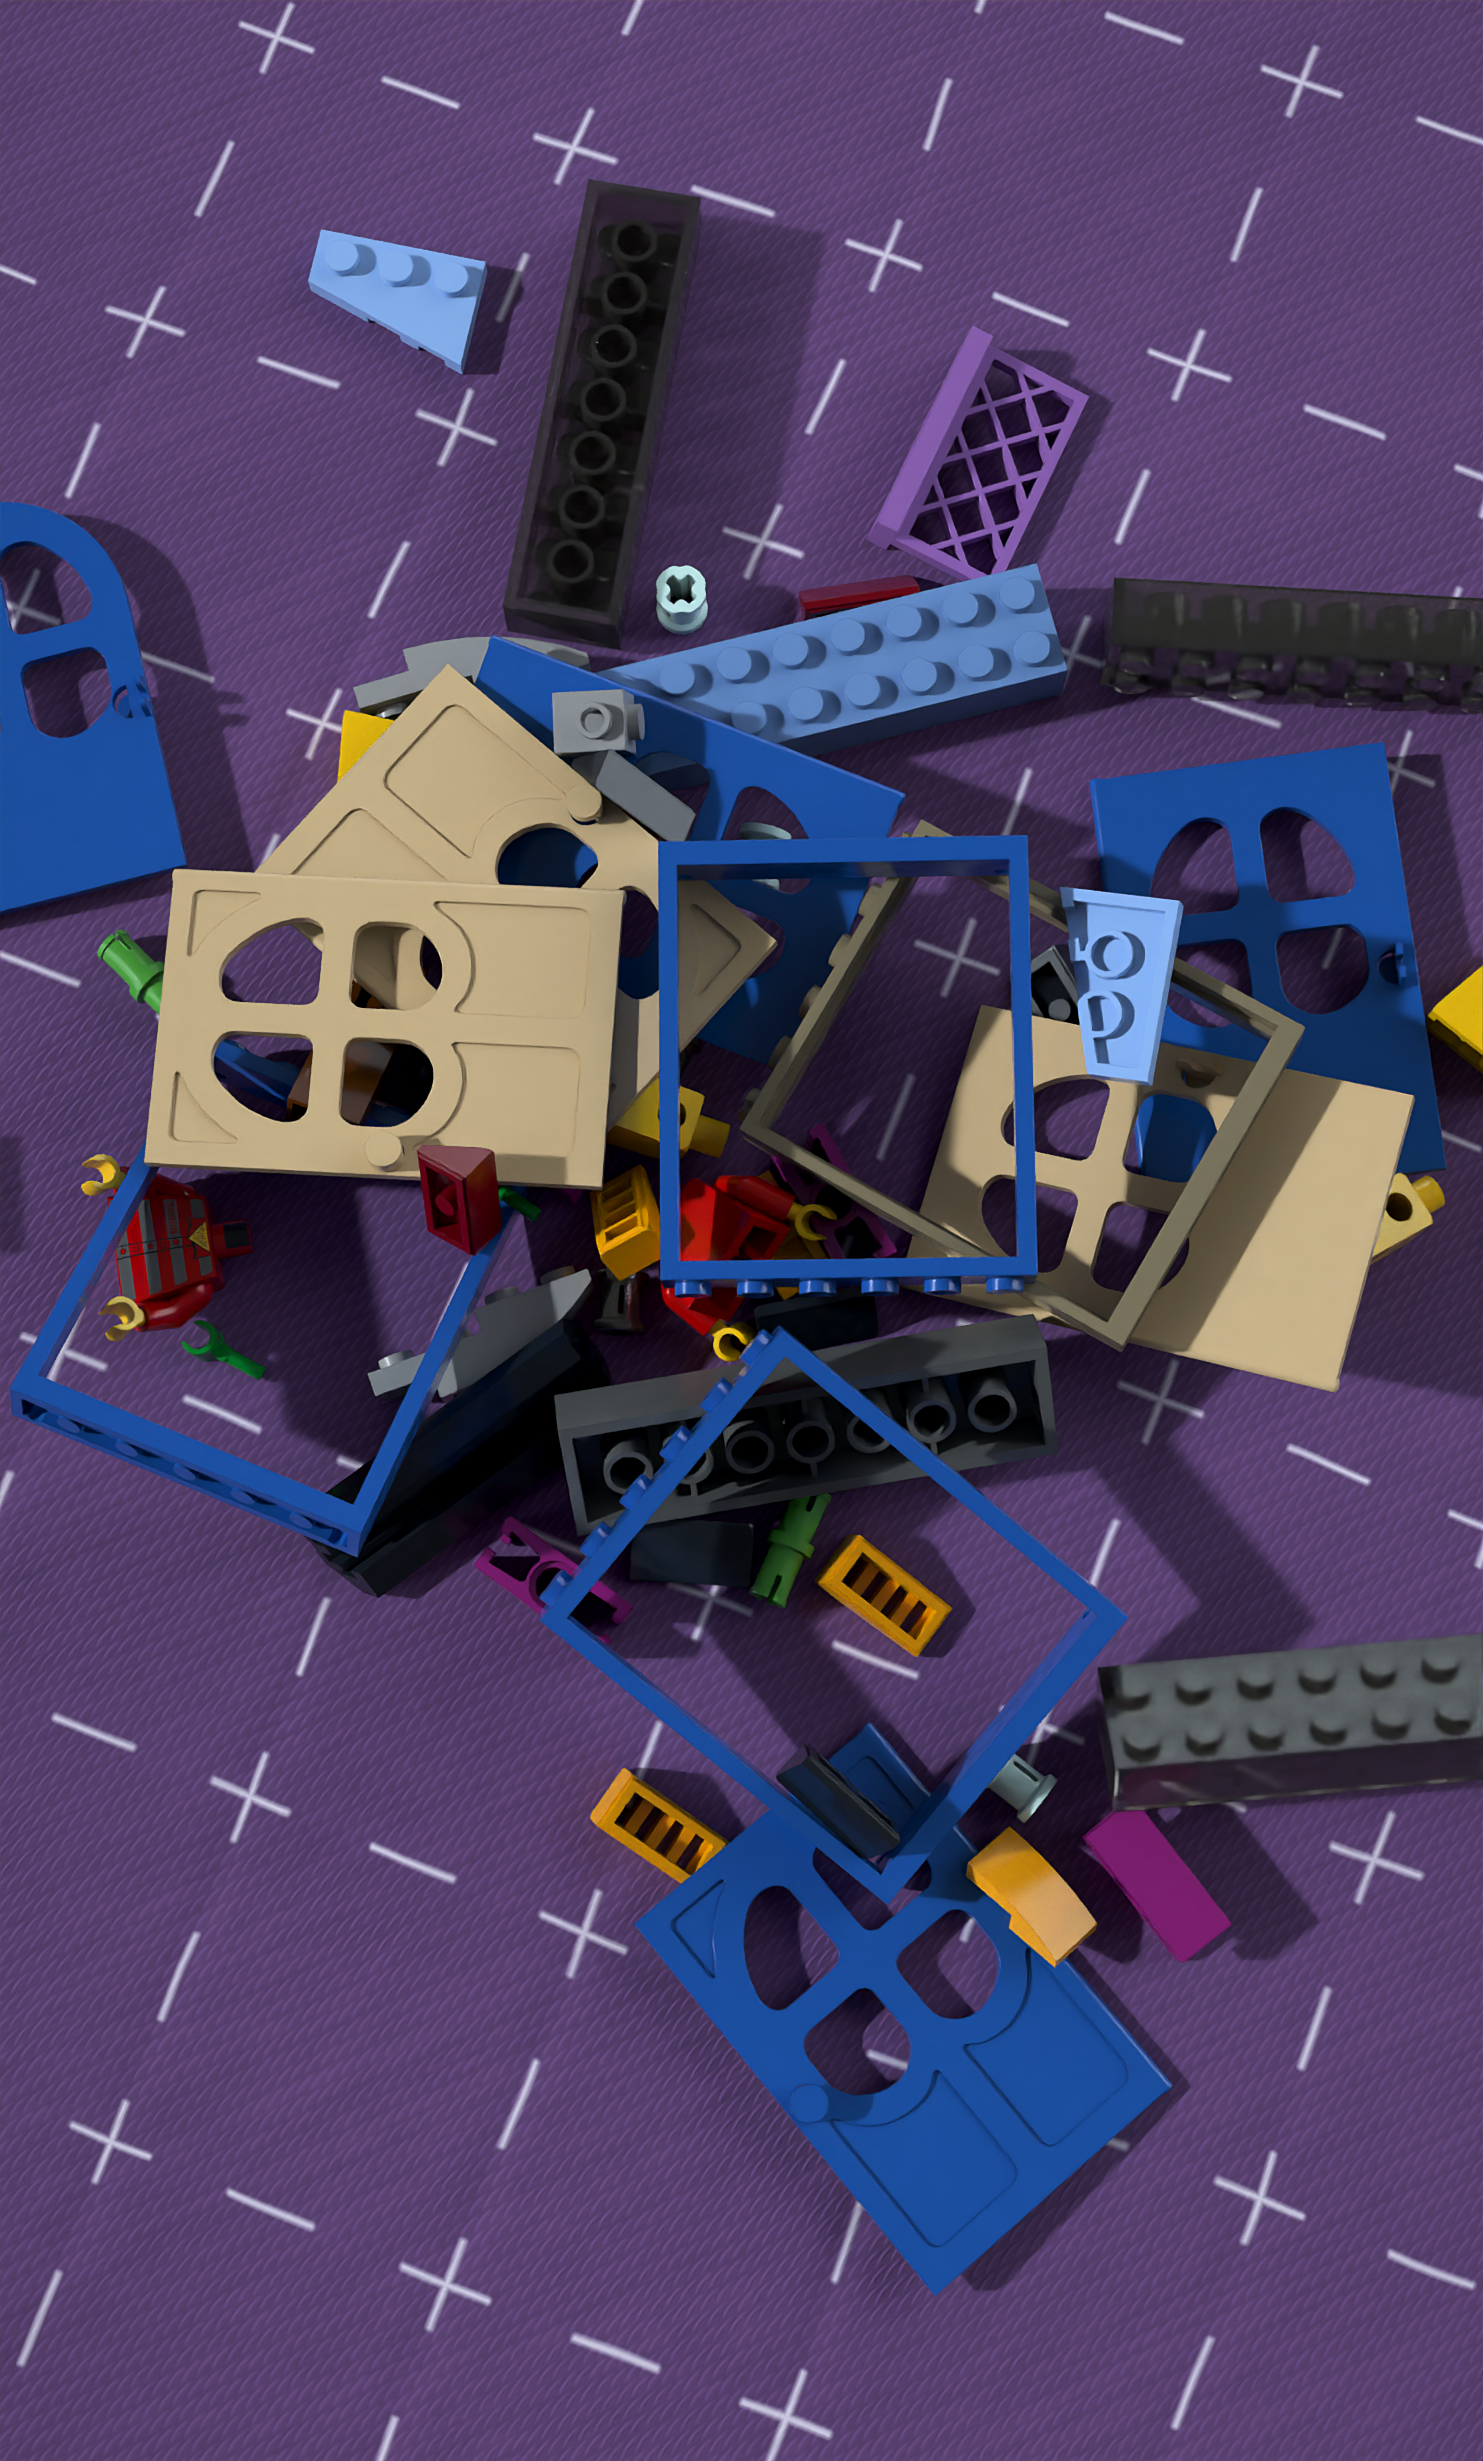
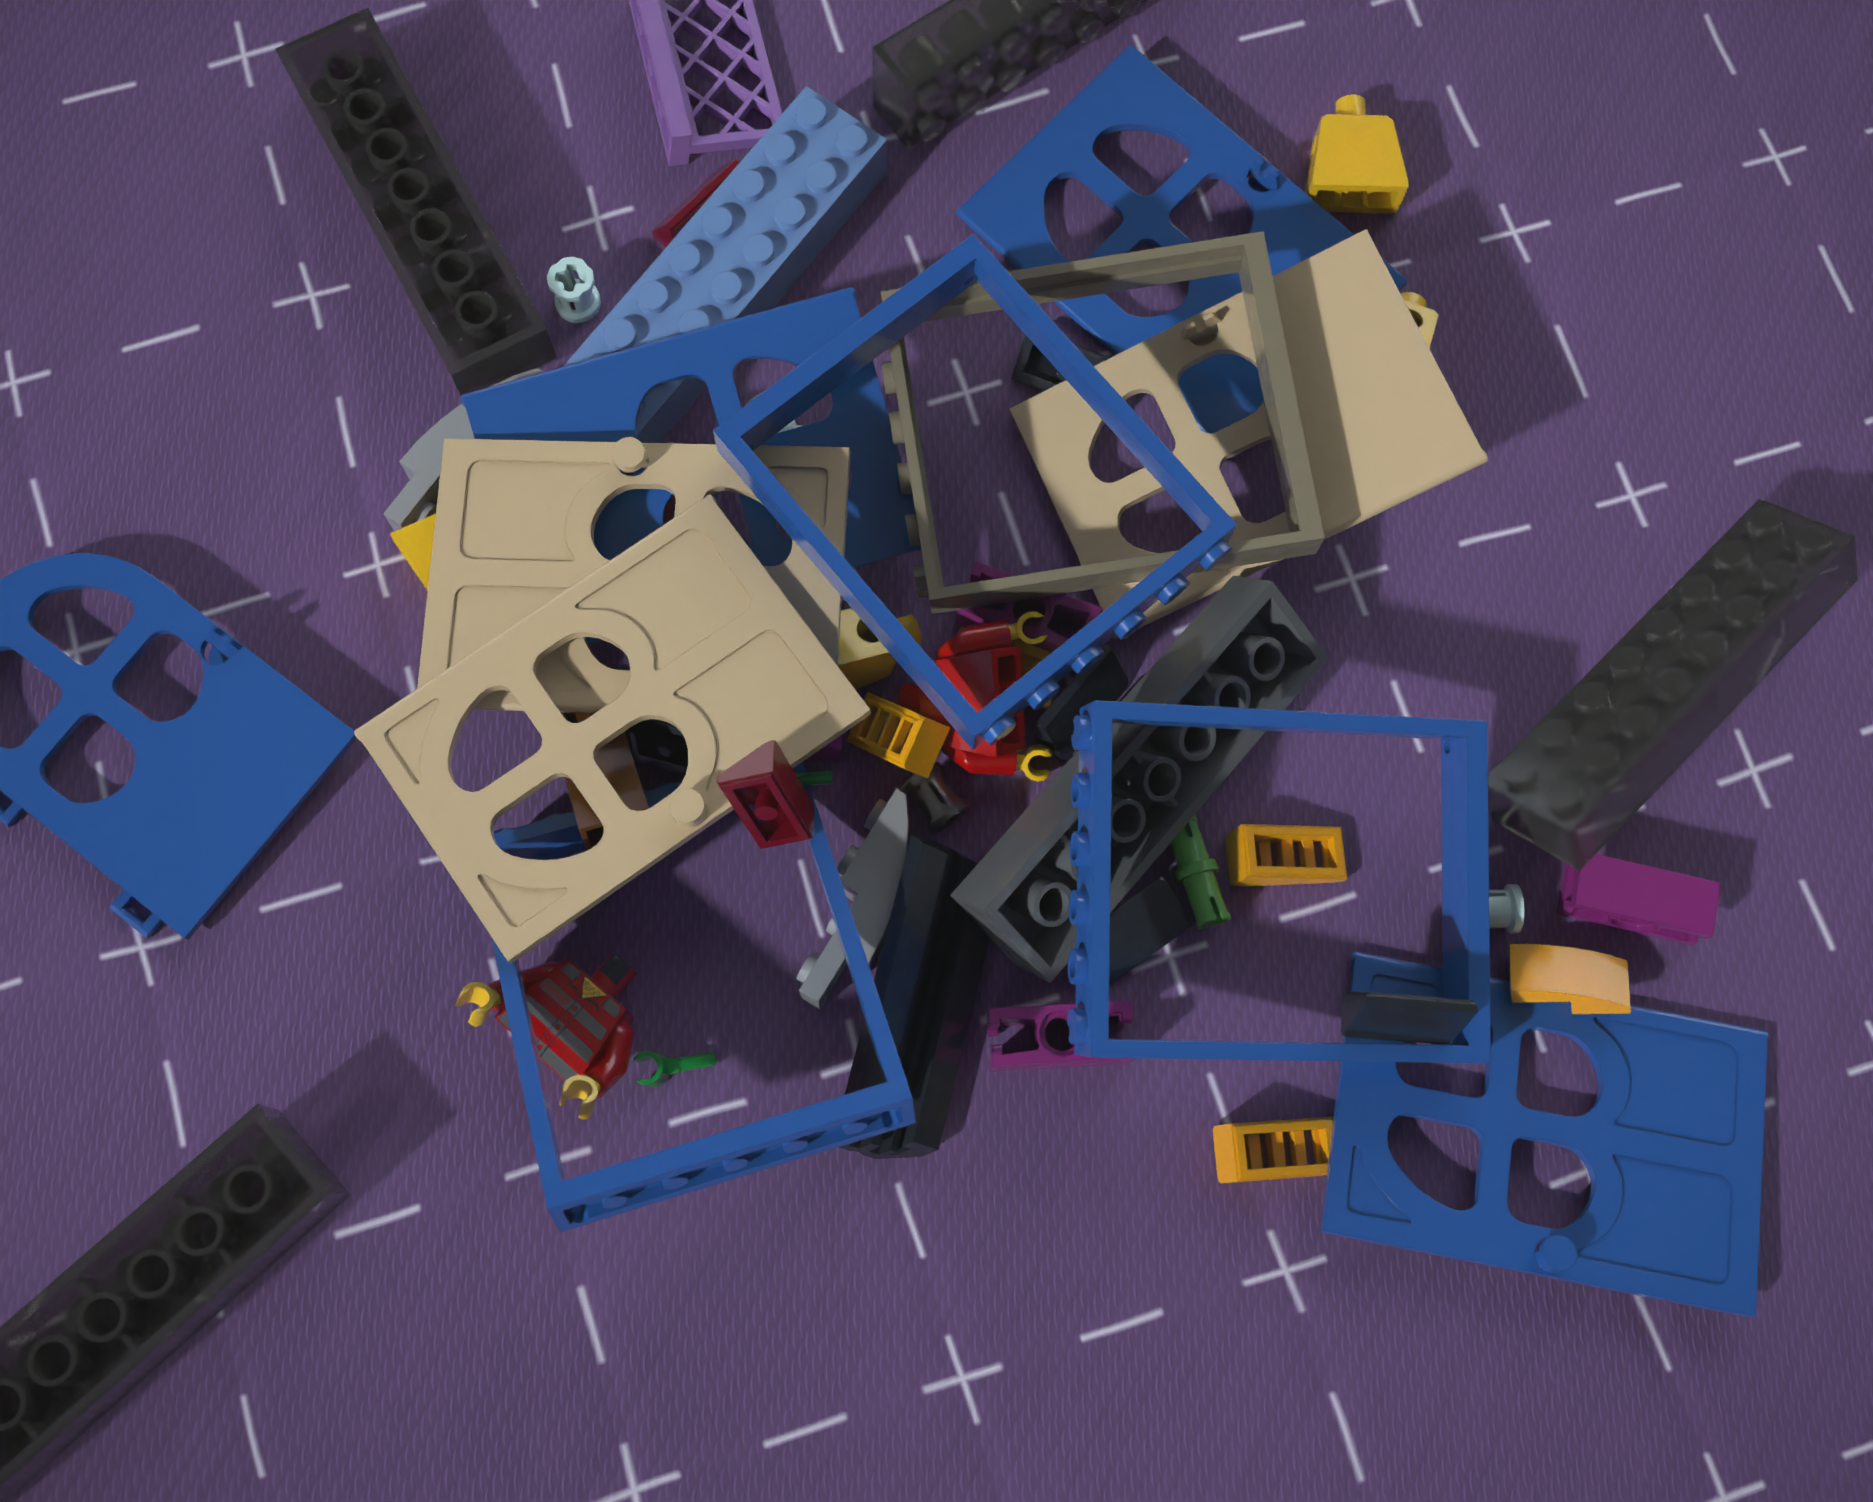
camera: 45 degrees left, 5 degrees down
bright green pin [97,929,165,1015] -> none
light blue wing [308,229,487,375] -> none
light grey brick [552,689,645,758] -> none
slope [571,749,696,841] -> none
light blue wing [1060,887,1184,1086] -> none

